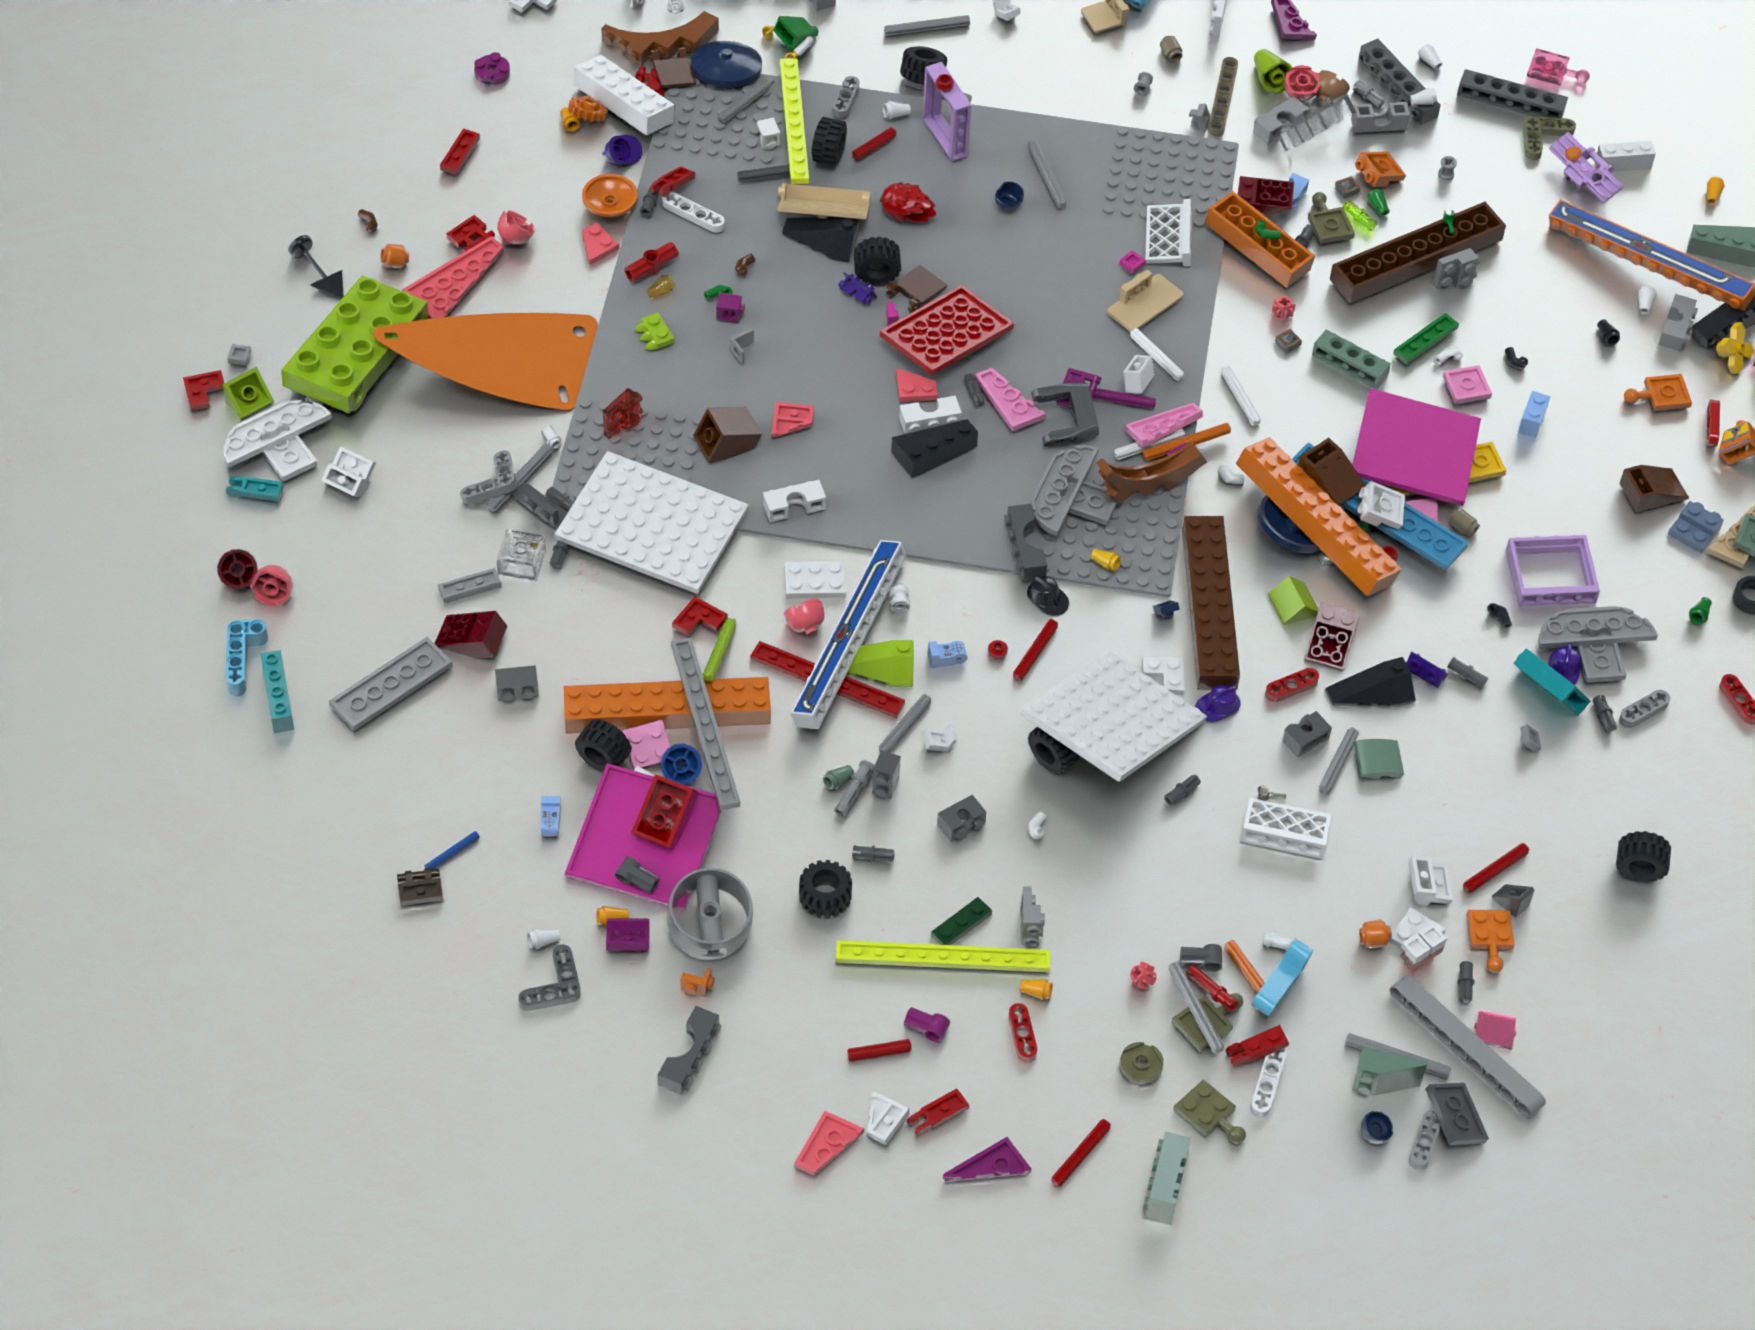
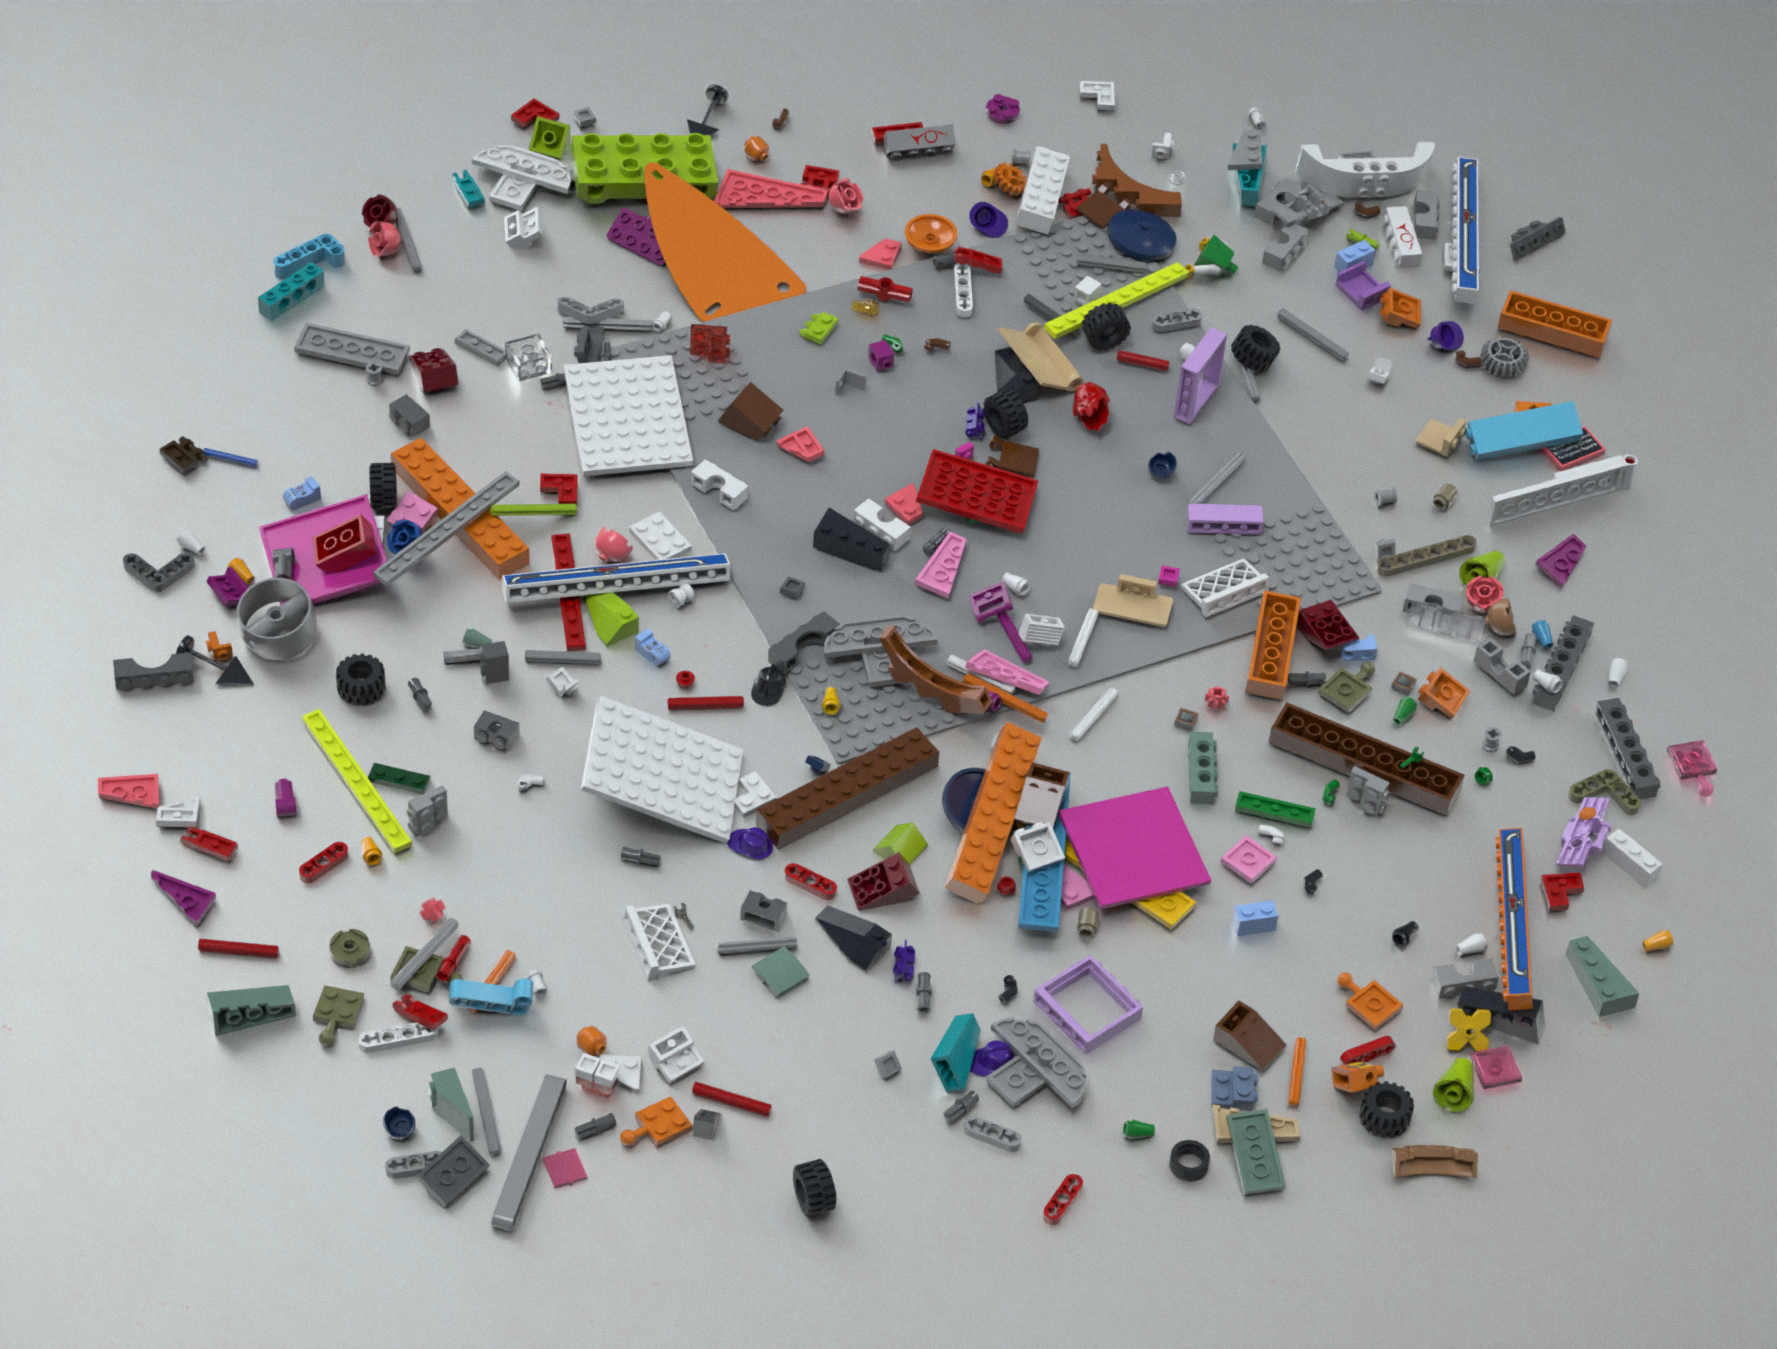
camera: 55 degrees right, 5 degrees down
red axle [847,1039,912,1061] -> none
red plate [935,74,954,91] -> none
dark grey connector [1031,383,1099,447] -> none
dark grey piece [1180,944,1222,972] -> none
green arm [1255,220,1281,240] -> none
clear neon green pin [1343,200,1377,231] -> none
none -> black piece [176,635,254,685]
none -> light grey bush [366,362,383,386]
none -> light grey axle [395,208,422,272]
none -> magenta bracket [606,208,666,266]
none -> dark grey tile [780,576,805,599]
none -> light grey brick [883,124,956,158]
none -> white cone [1002,573,1030,596]
none -> light grey bush [1011,149,1031,166]
none -> lavender brick [1186,504,1263,535]
none -> orange axle [1288,1037,1307,1107]
none -> green arm [1322,780,1340,805]
none -> green plate [1475,767,1493,785]
none -> black arm [1506,746,1536,763]
none -> dark azure cone [1532,620,1554,649]
none -> red plate [1540,873,1584,911]

